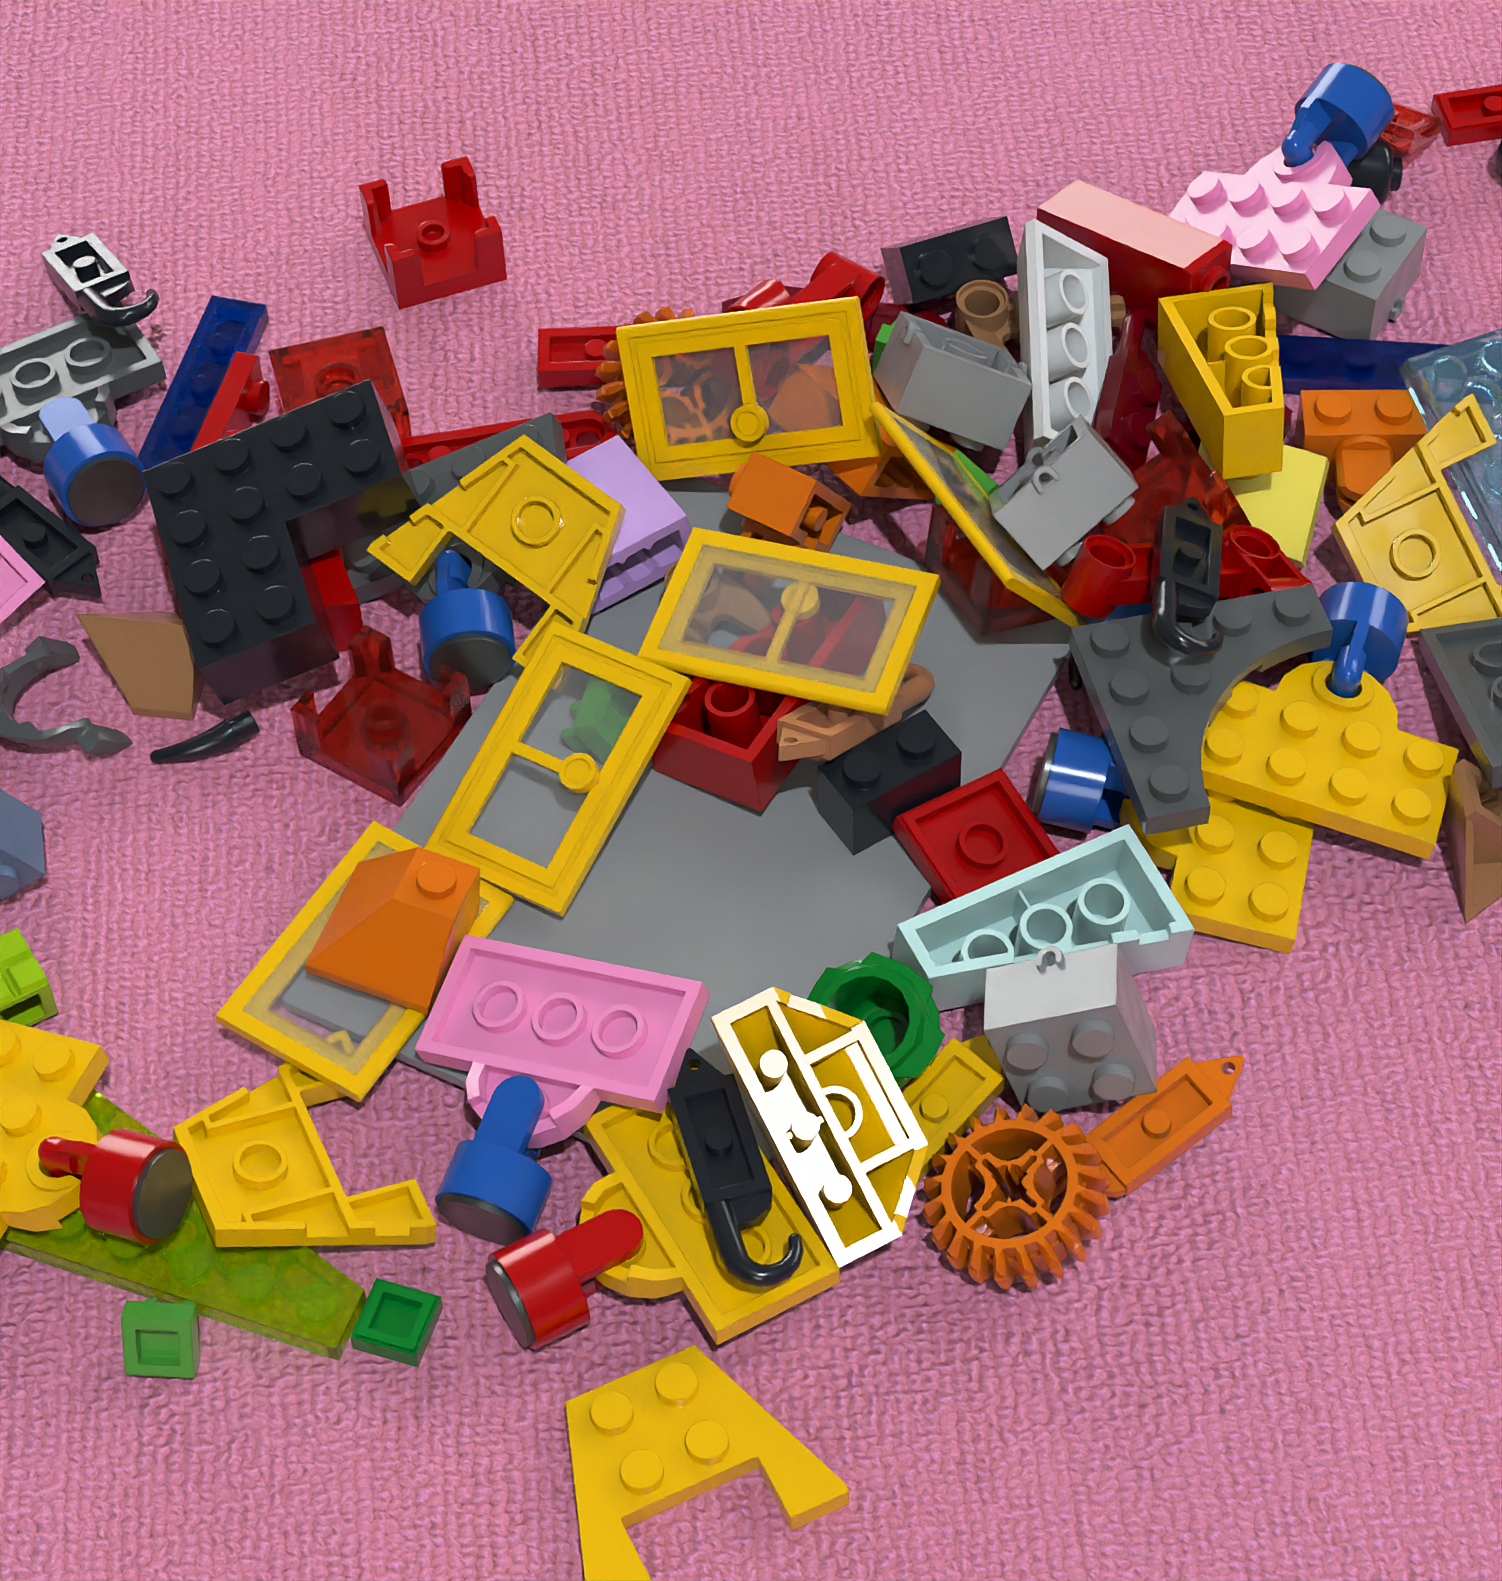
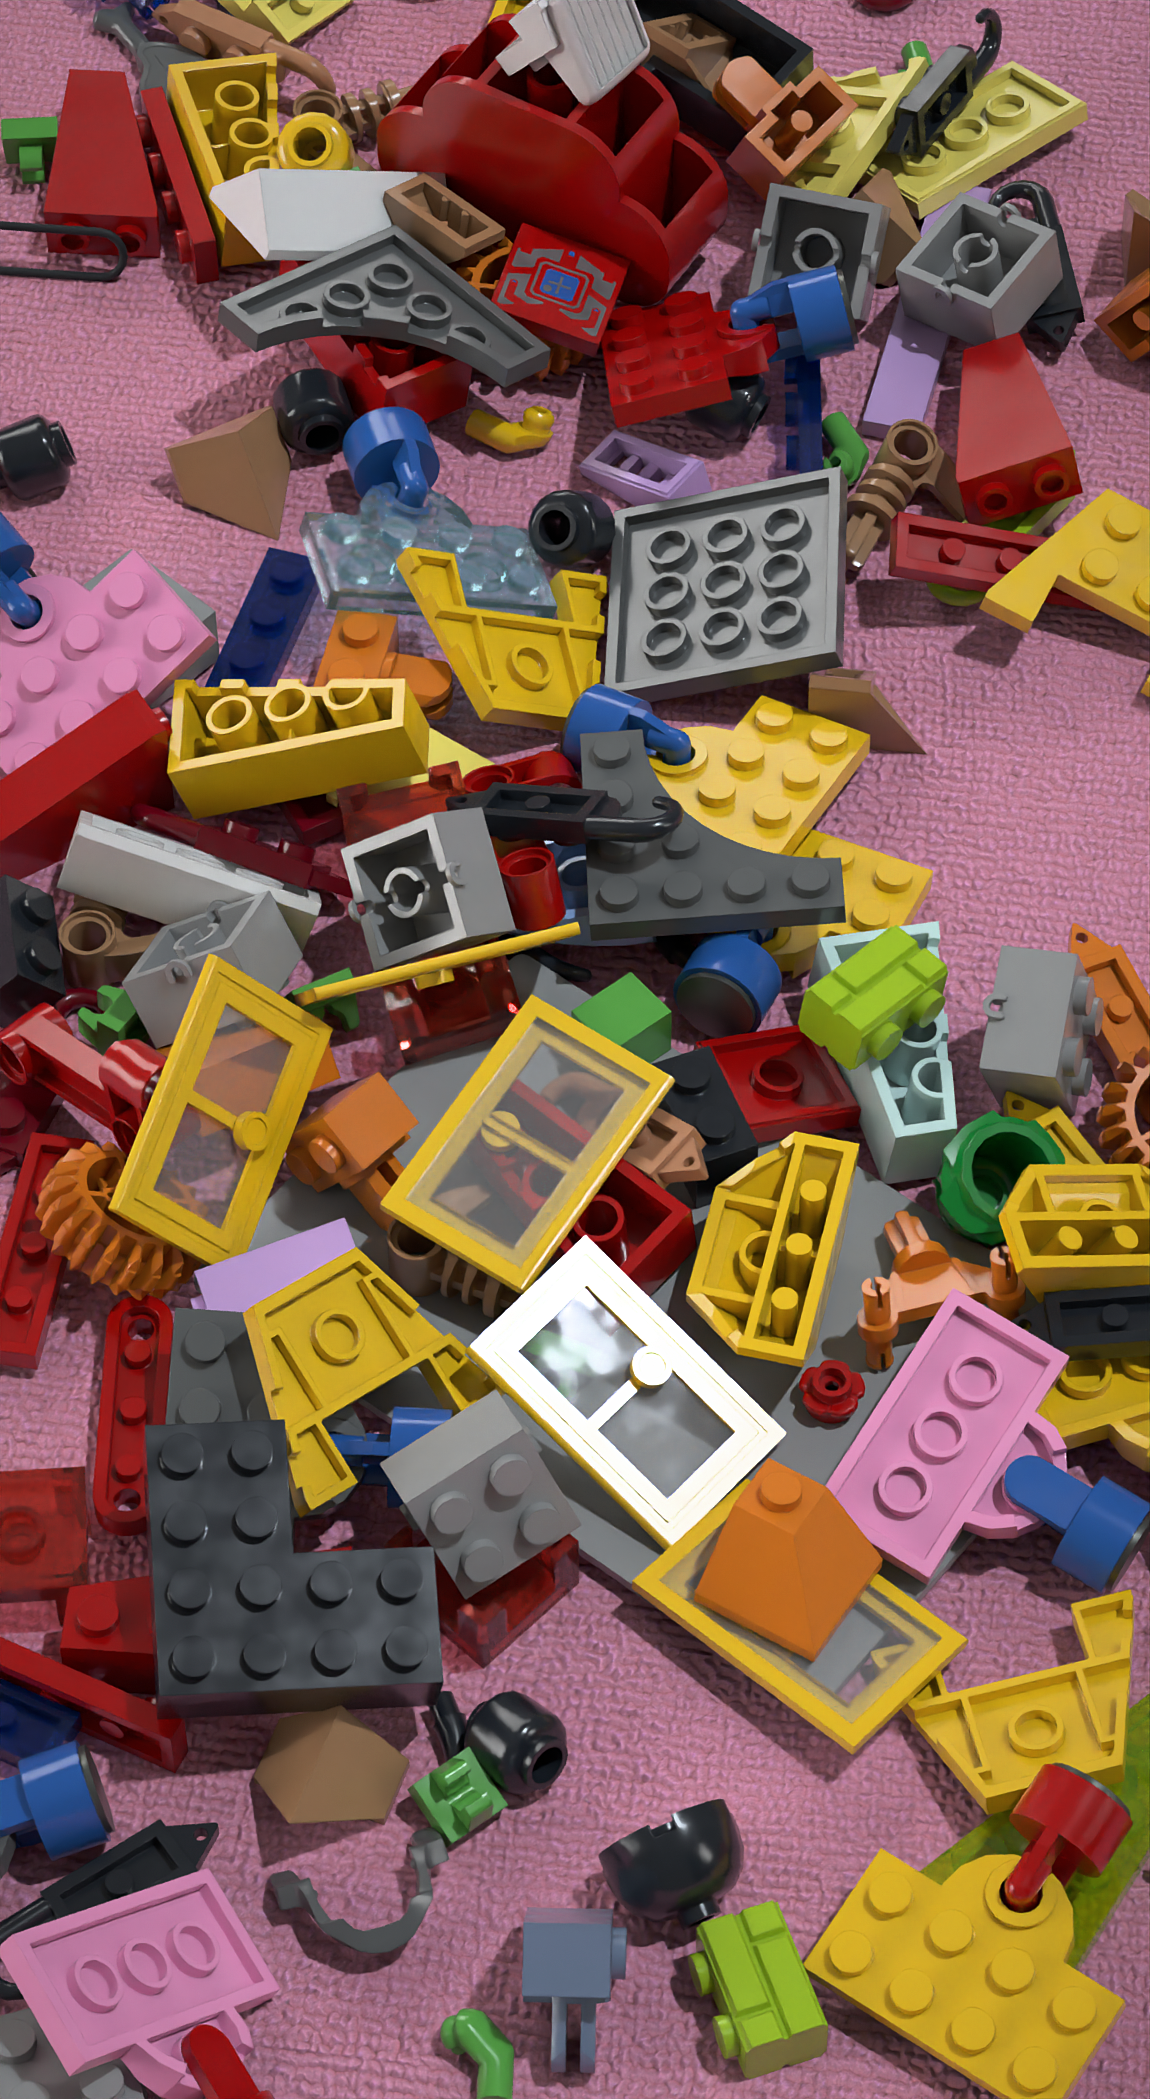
camera: 80 degrees left, 0 degrees up
none -> light grey brick [380,1390,582,1600]
none -> bright green tile [407,1747,508,1848]
none -> black head [464,1690,568,1796]
none -> bright green brick [571,972,672,1087]
none -> black cylinder [598,1799,744,1930]
none -> yellow wedge [686,1131,859,1367]
none -> lime brick [797,925,949,1071]
none -> red plate [799,1360,865,1424]
none -> orange axle [857,1210,1026,1370]

